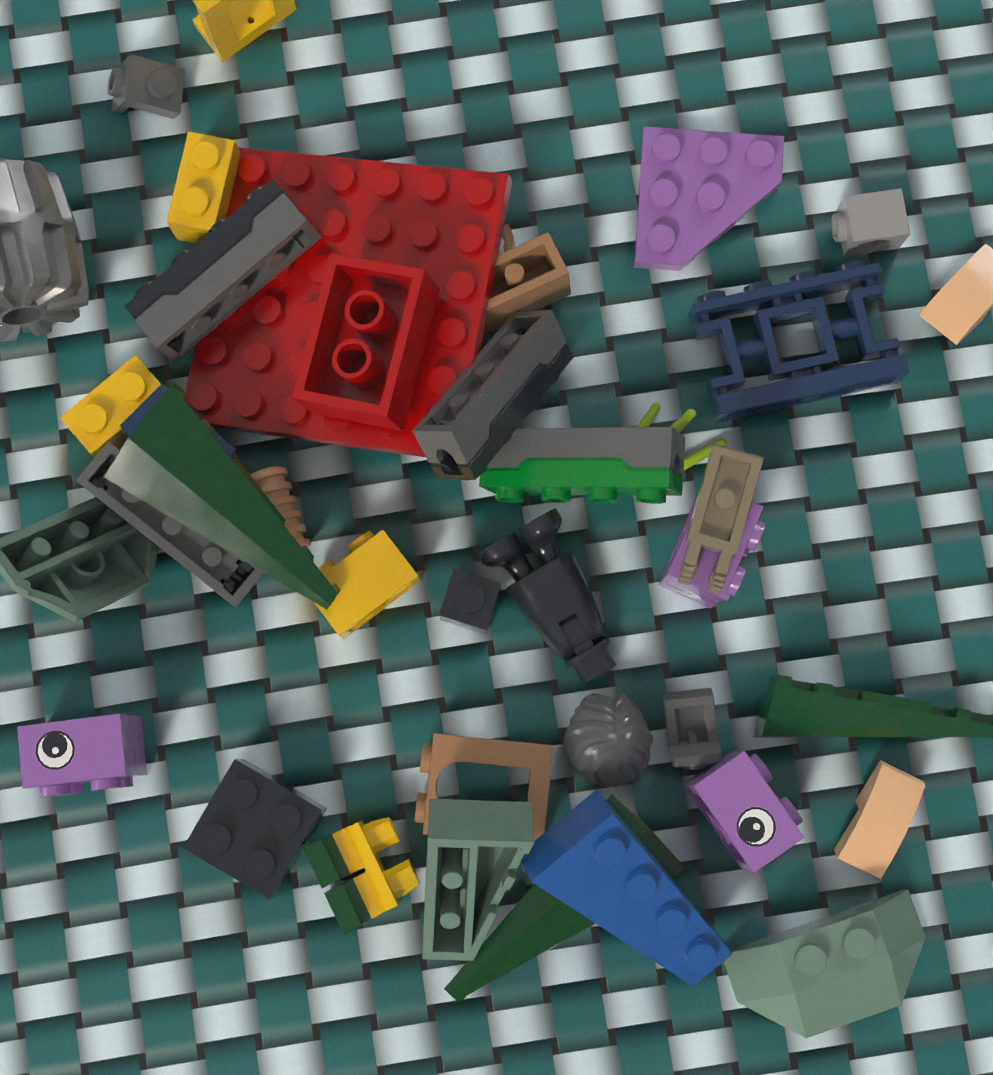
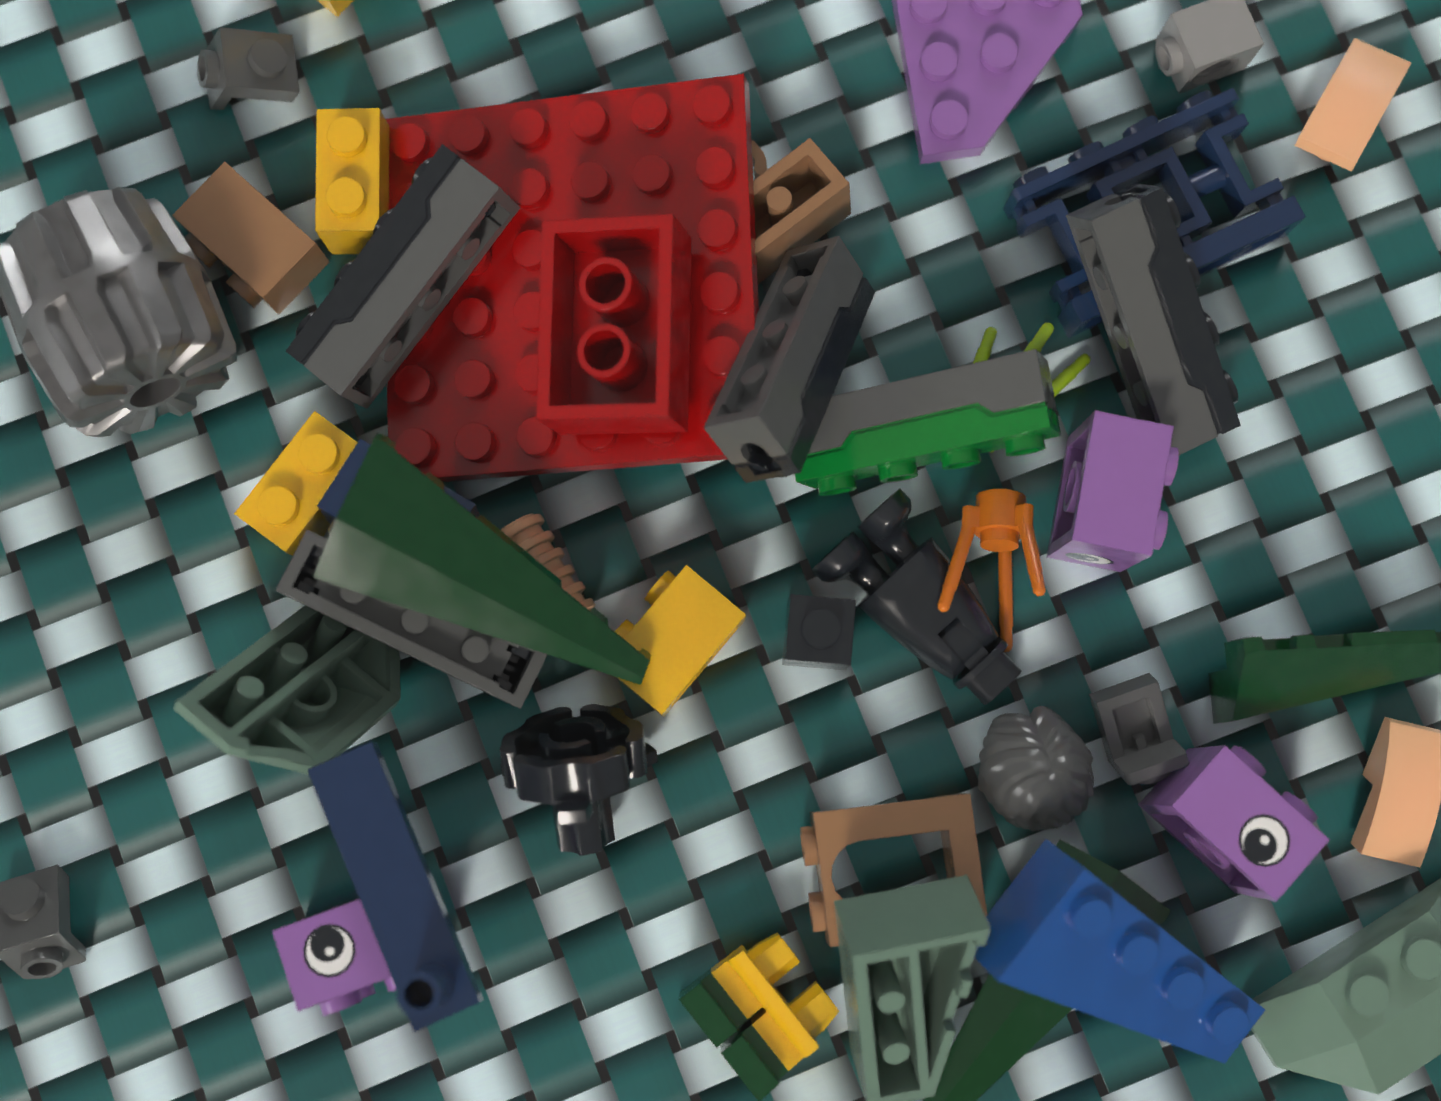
camera: 15 degrees left, 0 degrees up
black brick [183,759,327,899] -> none
dark tan hinge [677,443,764,595] -> none
none -> medium nougat brick [172,162,329,315]
none -> dark blue piece [307,741,483,1032]
none -> black piece [499,704,658,856]
none -> orange plant [937,489,1046,653]
none -> dark grey piece [1066,183,1241,455]

